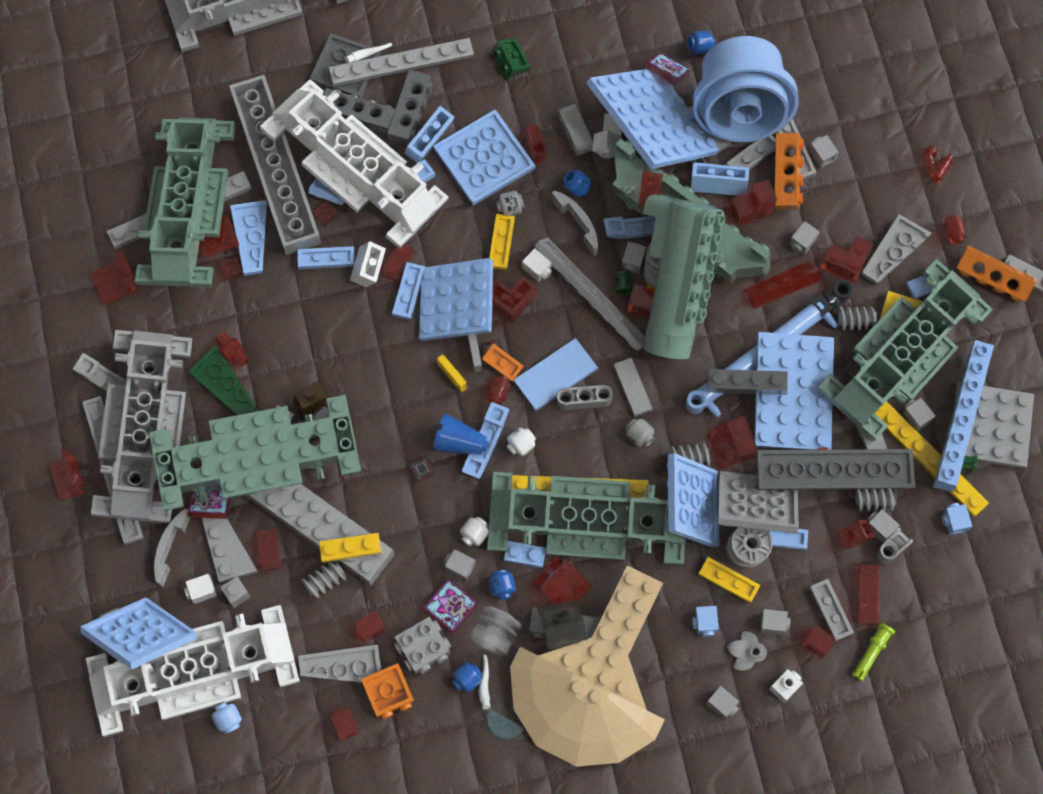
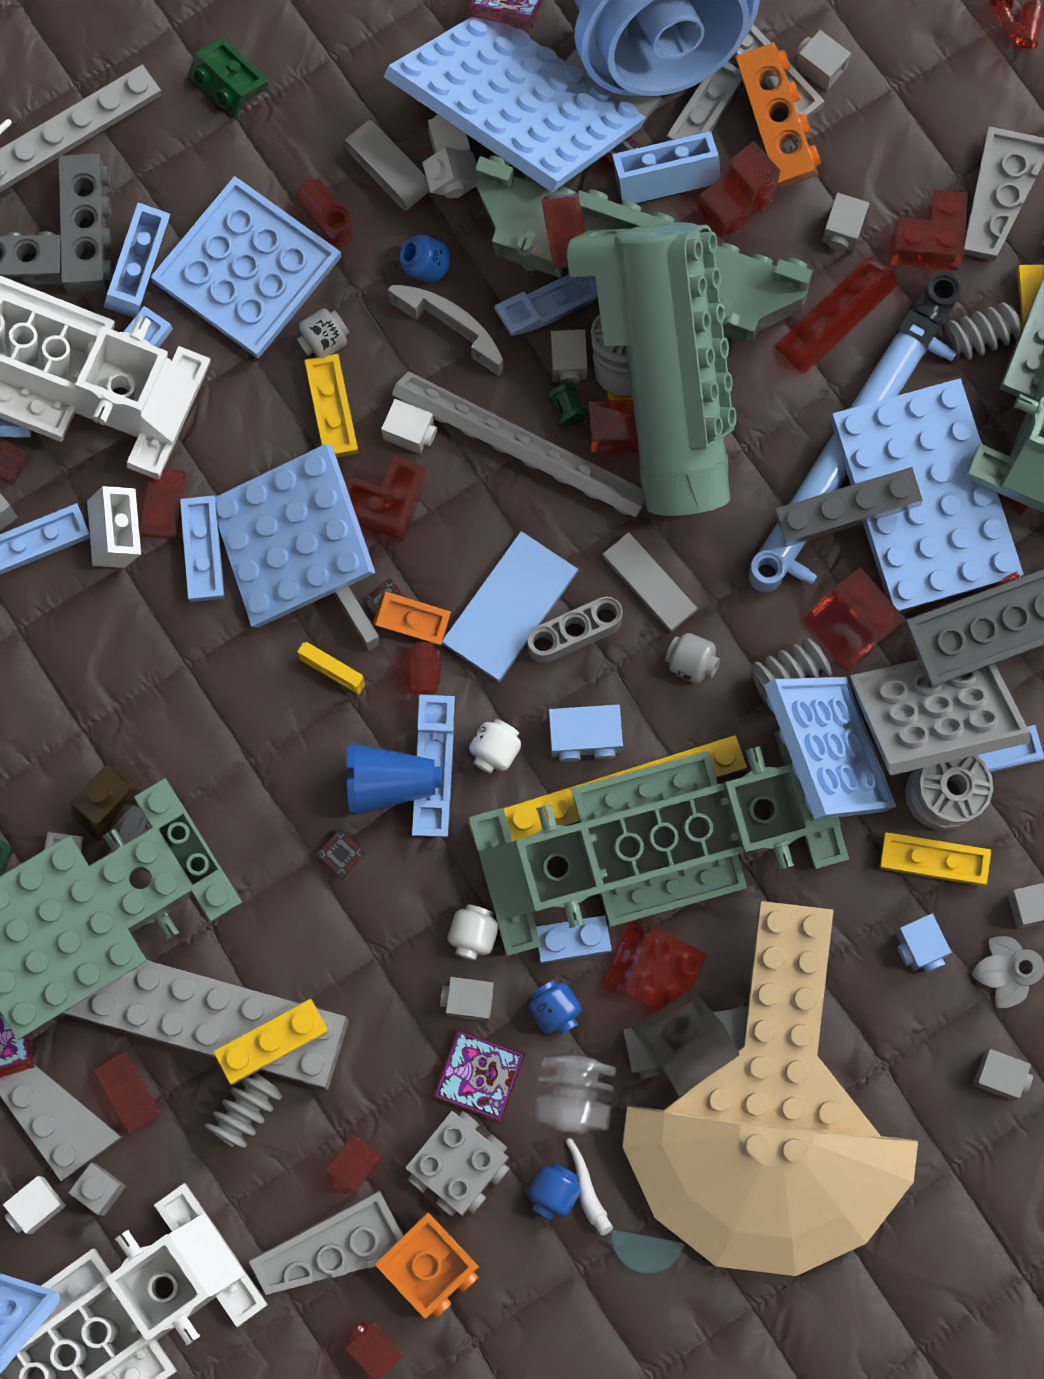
camera: 20 degrees left, 5 degrees up
none -> light blue brick [549,705,623,762]

